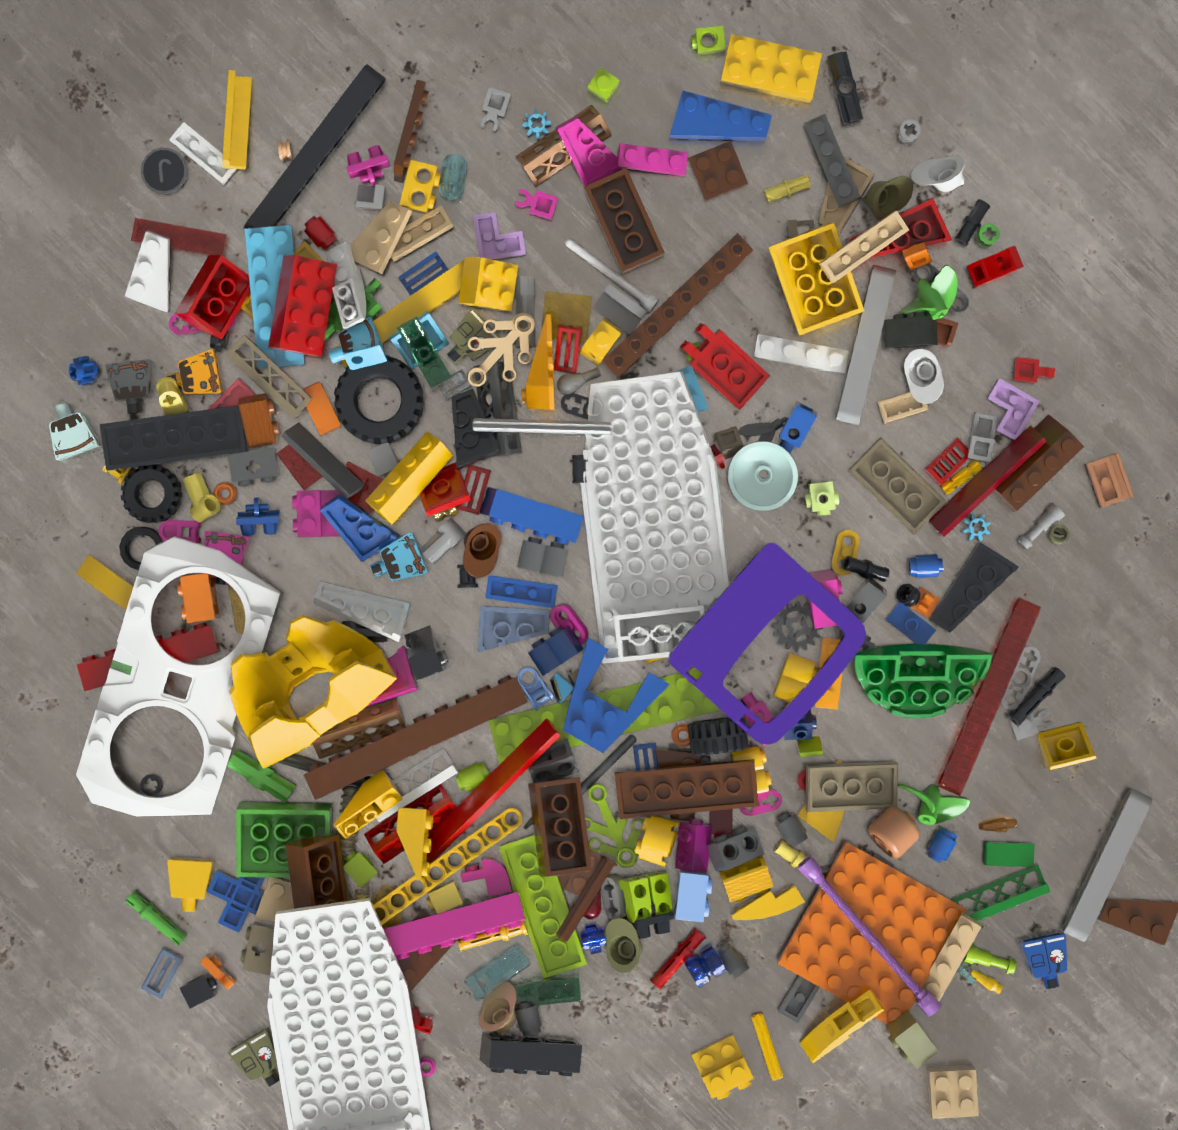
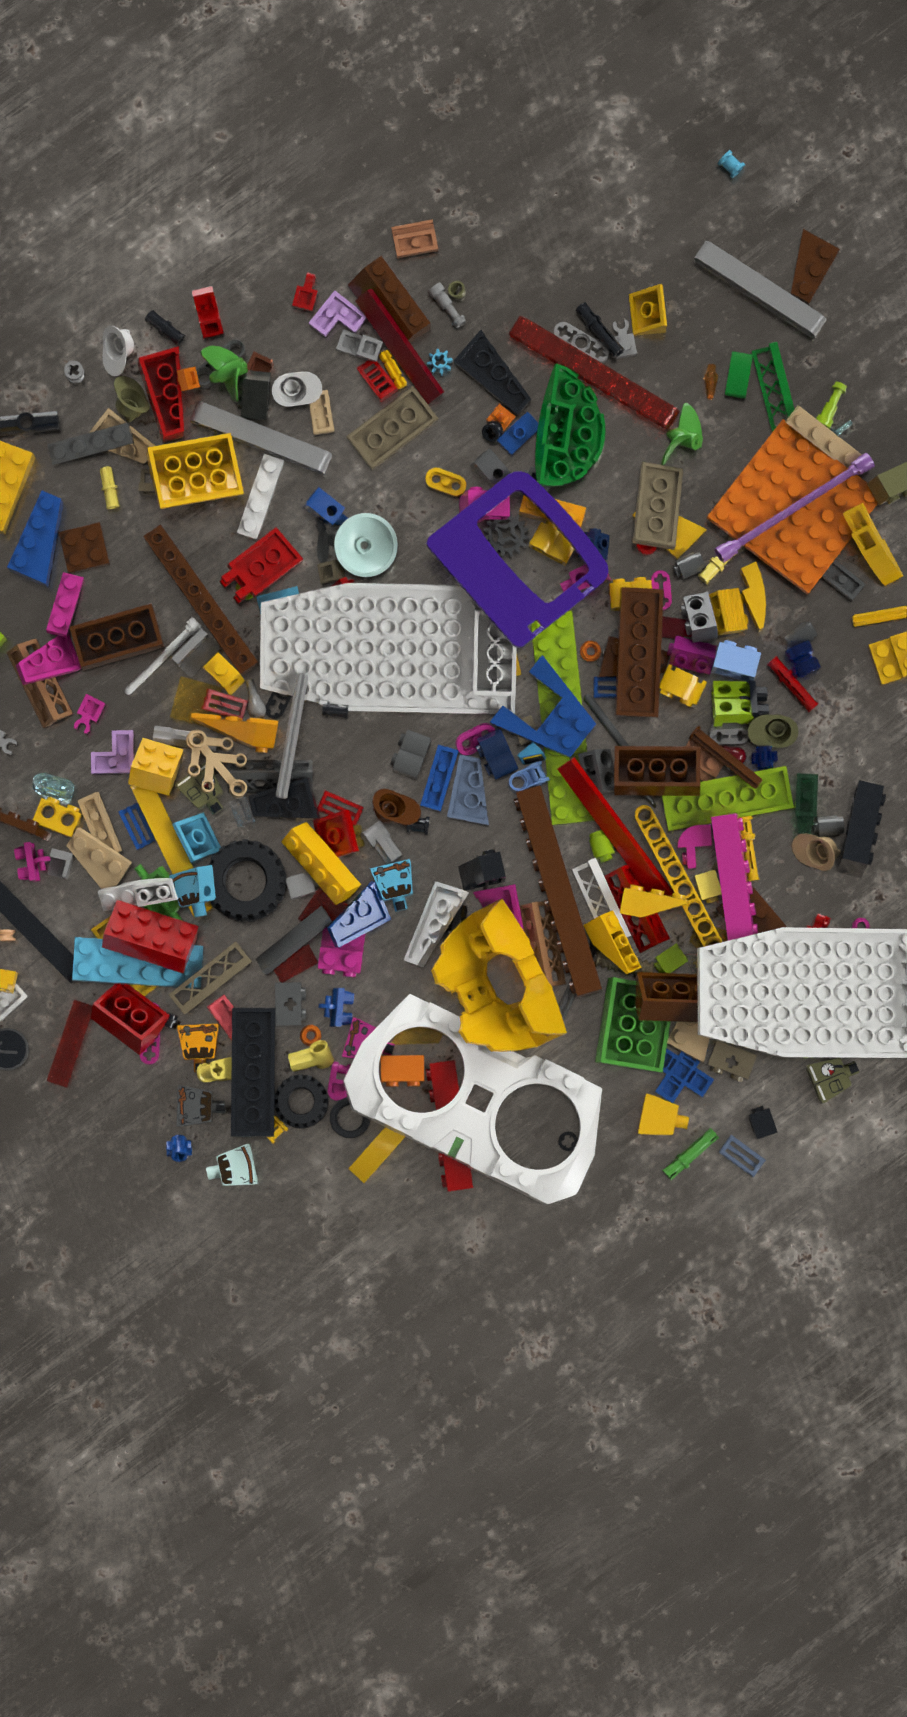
camera: 80 degrees left, 5 degrees down
white wing [125,230,170,313] -> none
orange plate [200,953,236,990] -> none
bright green piece [227,749,296,803] -> none
dark orange brick [238,393,280,448] -> none
orange slope [300,381,341,436] -> none
red brick [304,216,338,251] -> none
clear green slope [397,316,451,388] -> none
clear light blue plate [464,945,530,1002] -> none
blue wedge [480,487,584,545] -> none
medium azure gear [522,109,551,139] -> none
lime plant [585,784,644,868] -> none
black tyre [687,717,749,756] -> none
lime slope [797,736,823,757] -> none
yellowish green brick [805,481,839,516] -> none
tan plate [819,210,909,283] -> none
black pin [842,556,890,582] -> none
nougat head [868,806,920,859] -> none
blue brick [909,554,943,578] -> none
blue brick [926,827,958,863] -> none
yellow piece [970,970,1004,994] -> none
bright green bush [976,223,1000,247] -> none
blue torso [1019,931,1067,989] -> none

